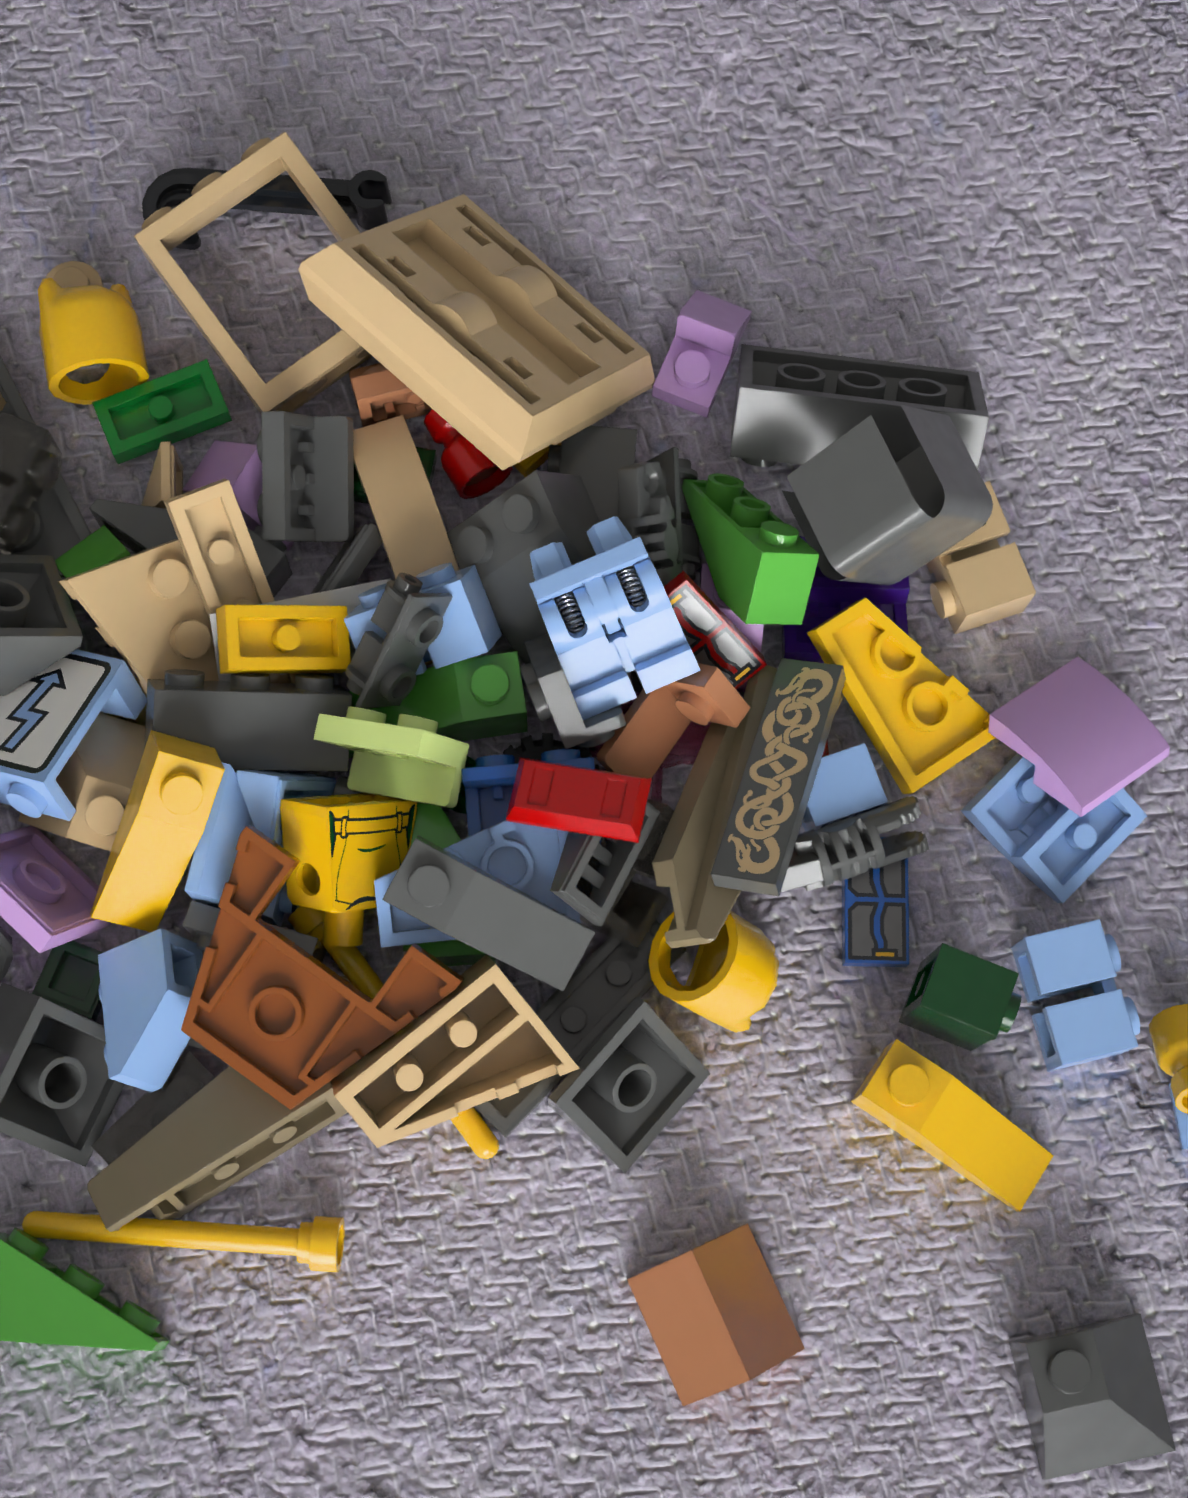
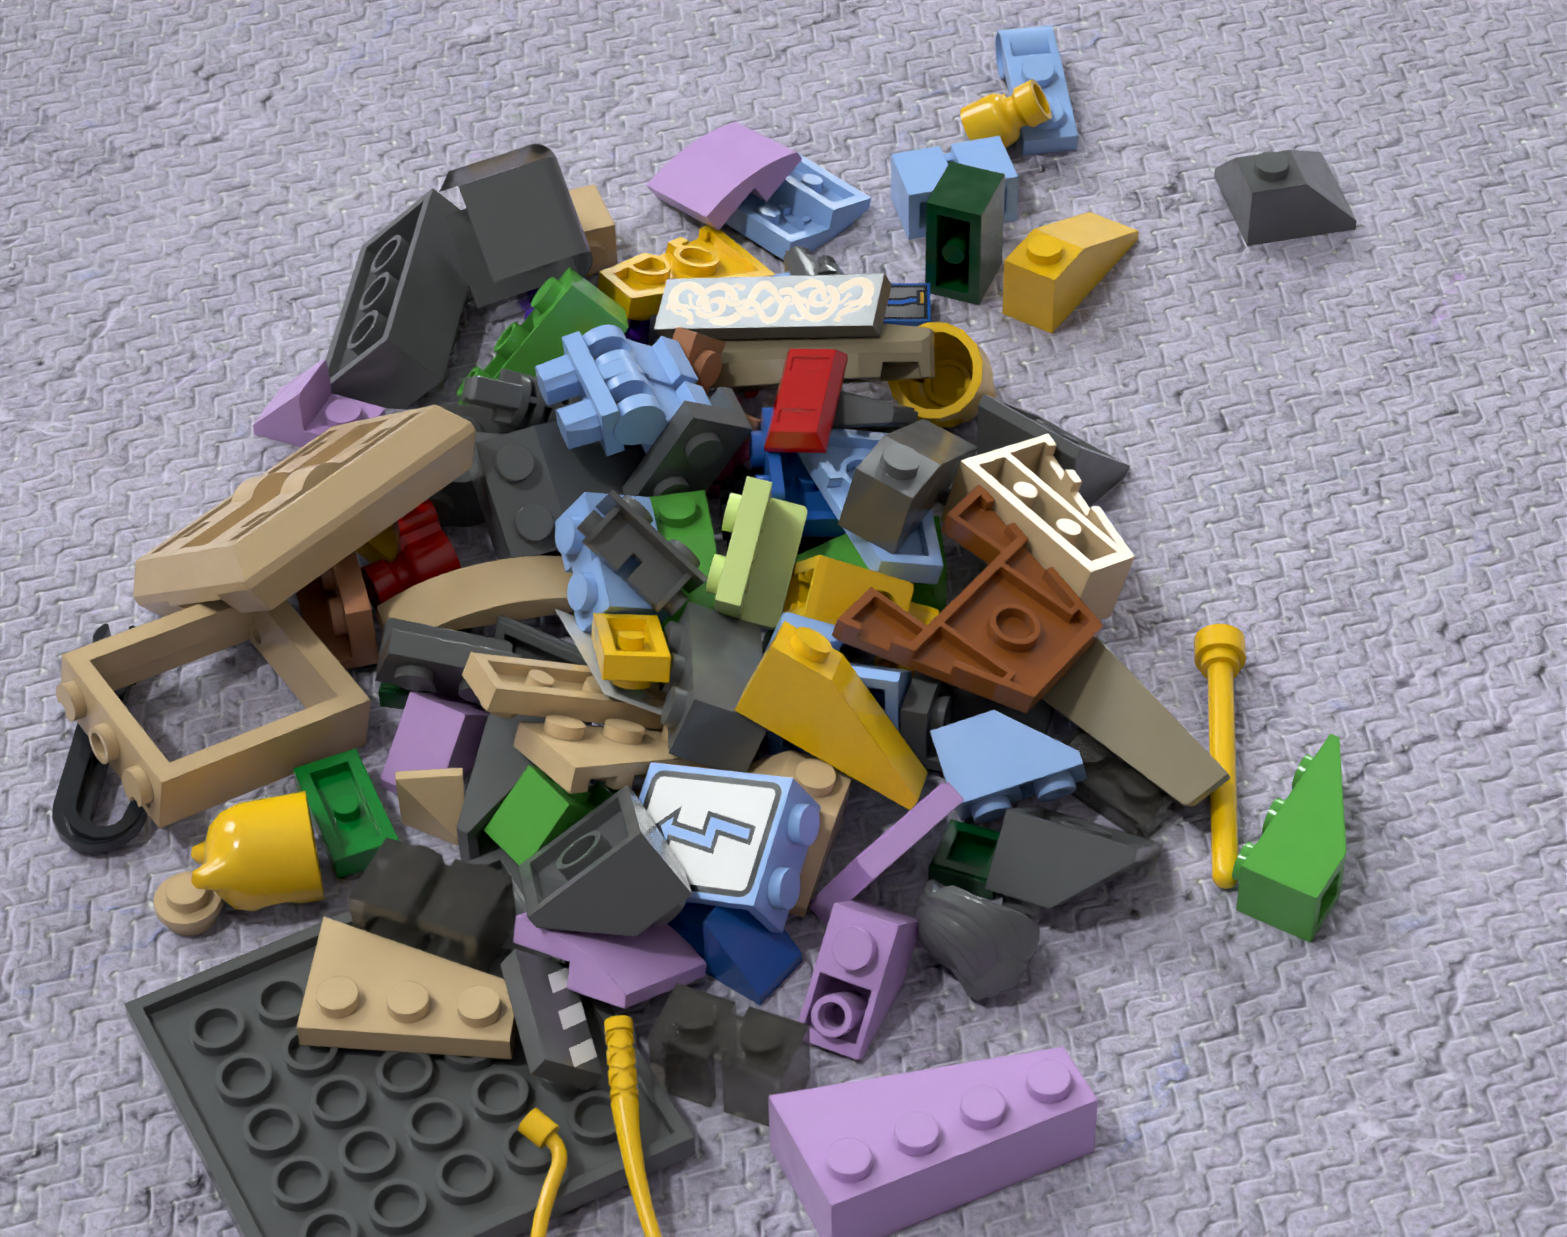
camera: 85 degrees left, 30 degrees down
nougat slope [627,1223,805,1406] -> none

